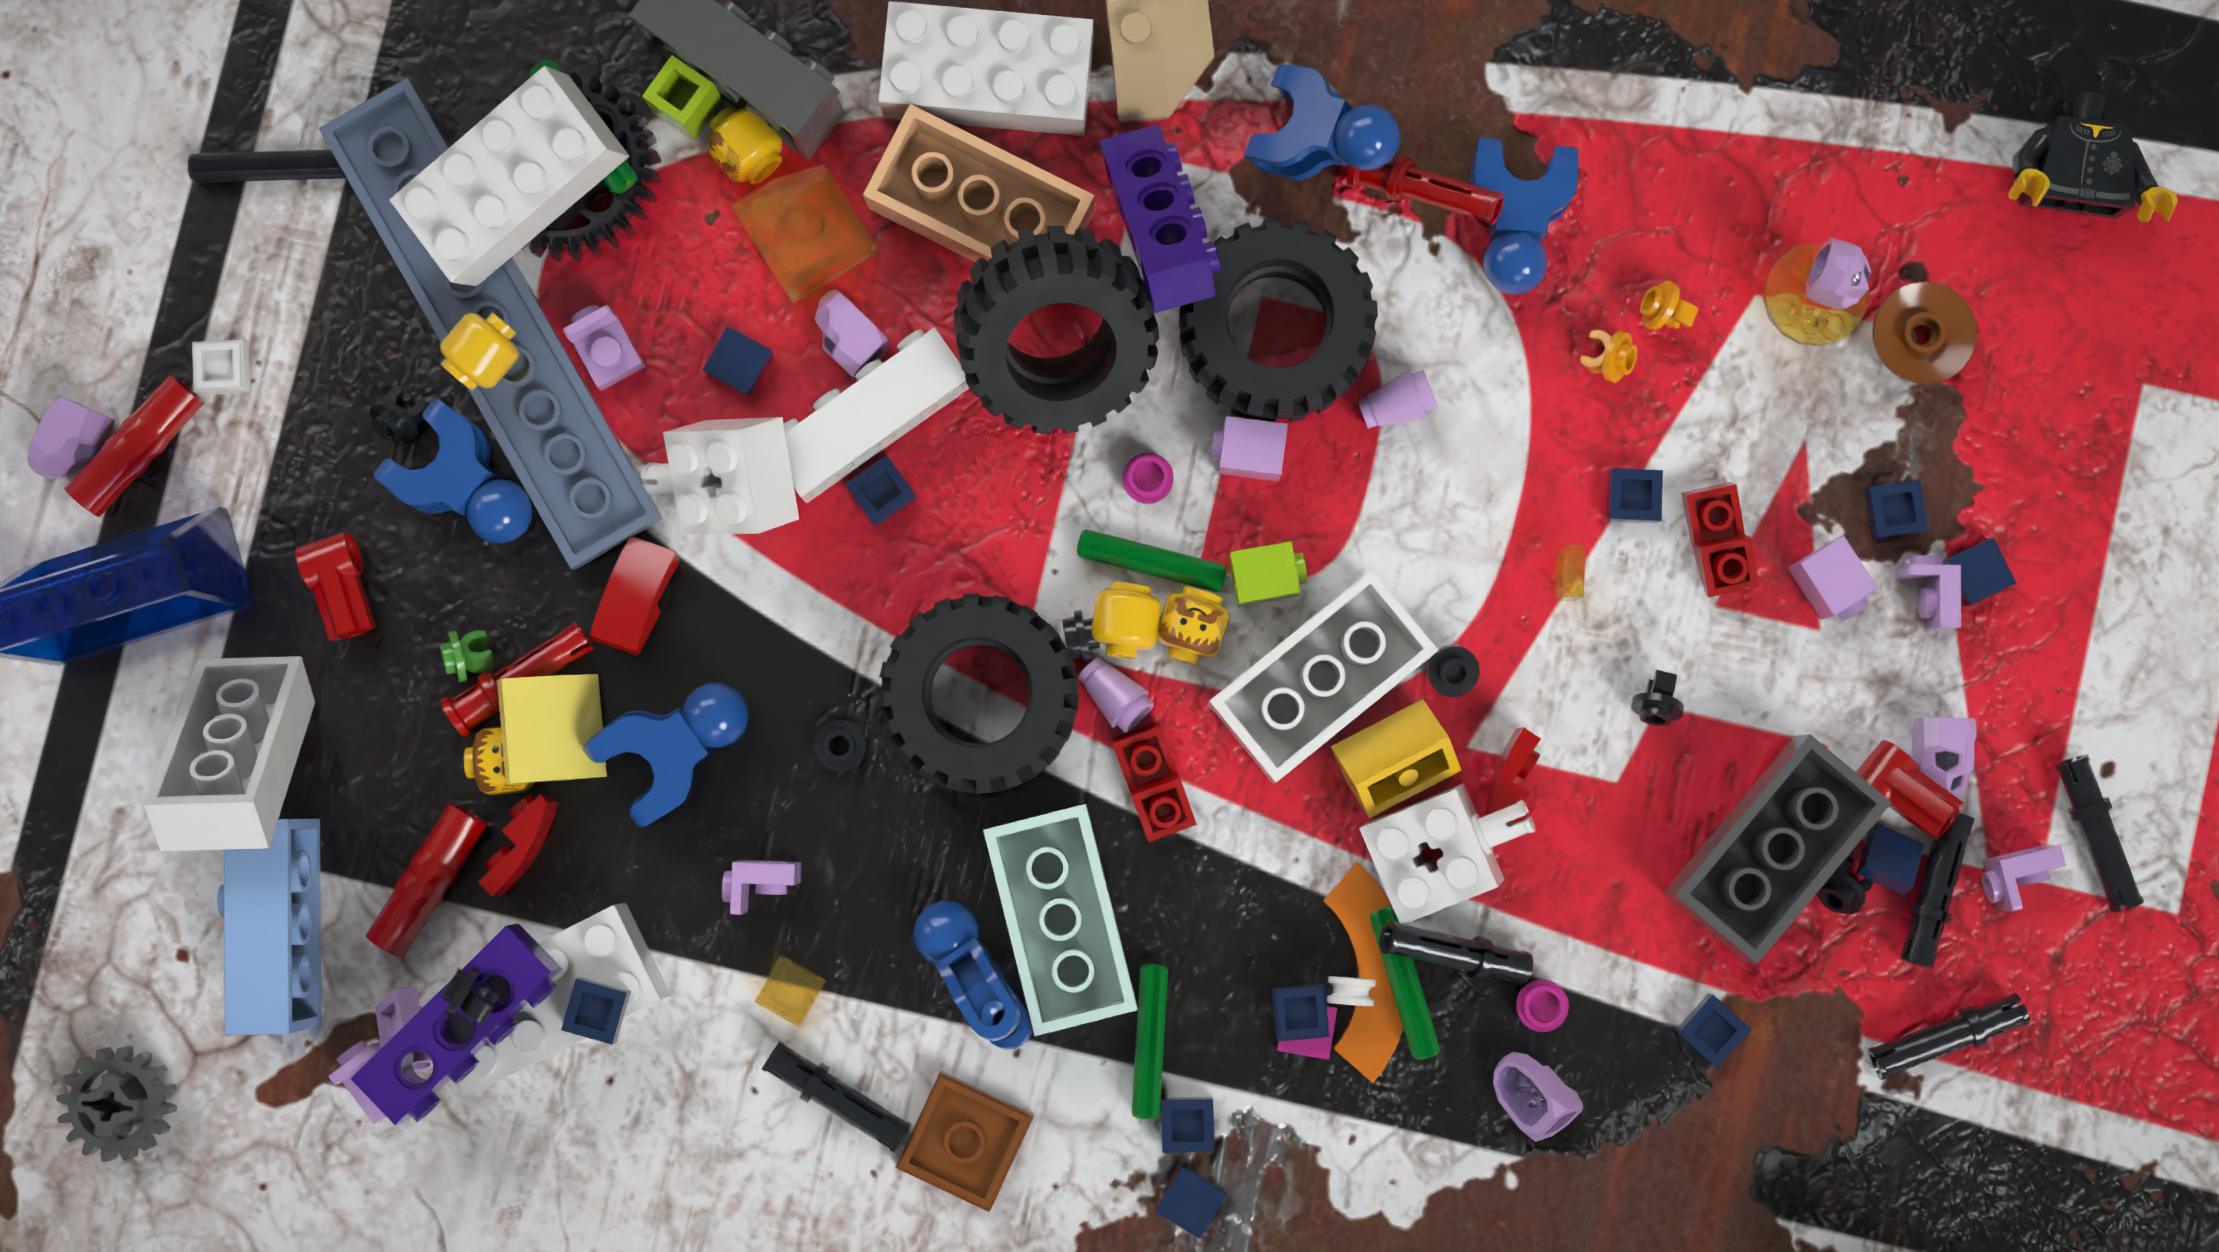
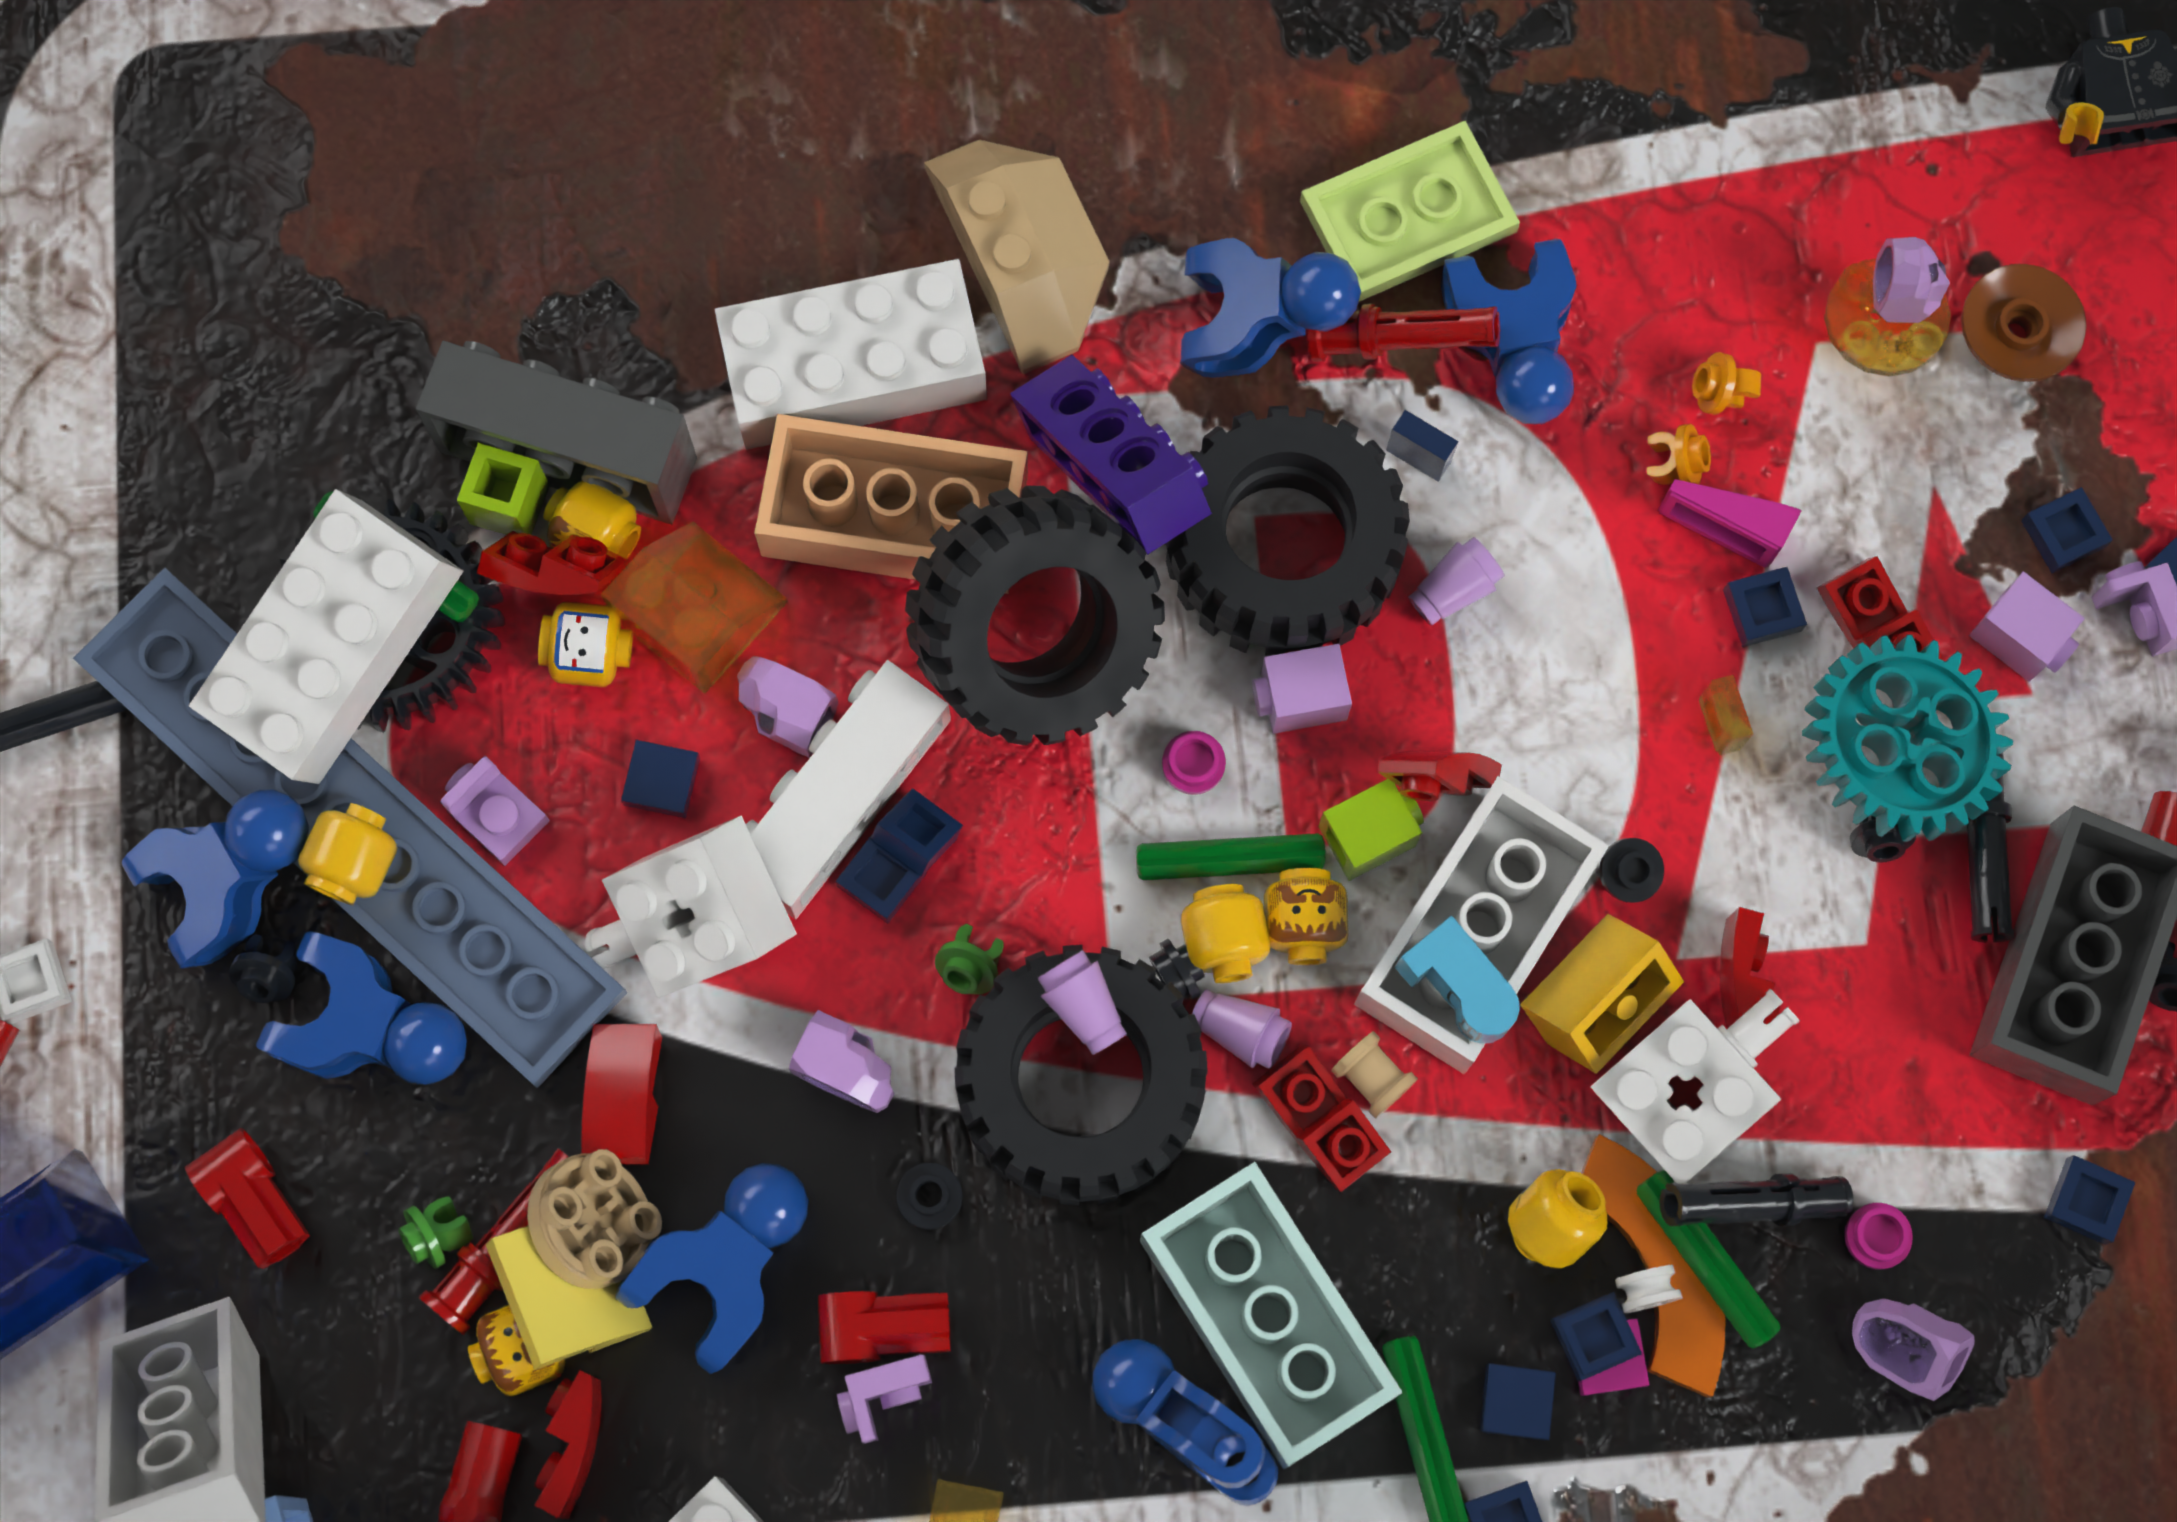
camera: 25 degrees left, 10 degrees down
none -> blue piece [122,789,309,968]
none -> red slope [477,531,628,595]
none -> tan tile [528,1149,662,1289]
none -> head [538,601,633,687]
none -> lavender rock [789,1010,895,1113]
none -> red piece [818,1291,951,1364]
none -> dark blue tile [871,788,963,876]
none -> bright green plate [935,924,1004,994]
none -> lavender cone [1037,950,1127,1055]
none -> yellowish green plate [1300,121,1520,302]
none -> tan bush [1331,1031,1418,1119]
none -> red slope [1378,751,1502,801]
none -> dark blue tile [1386,410,1459,482]
none -> medium azure leg [1395,916,1520,1044]
none -> dark blue tile [1480,1363,1556,1441]
none -> yellow head [1508,1169,1607,1269]
none -> dark pink slope [1658,479,1802,568]
none -> teal gear [1802,635,2013,842]
none -> black pin [1967,753,2014,943]

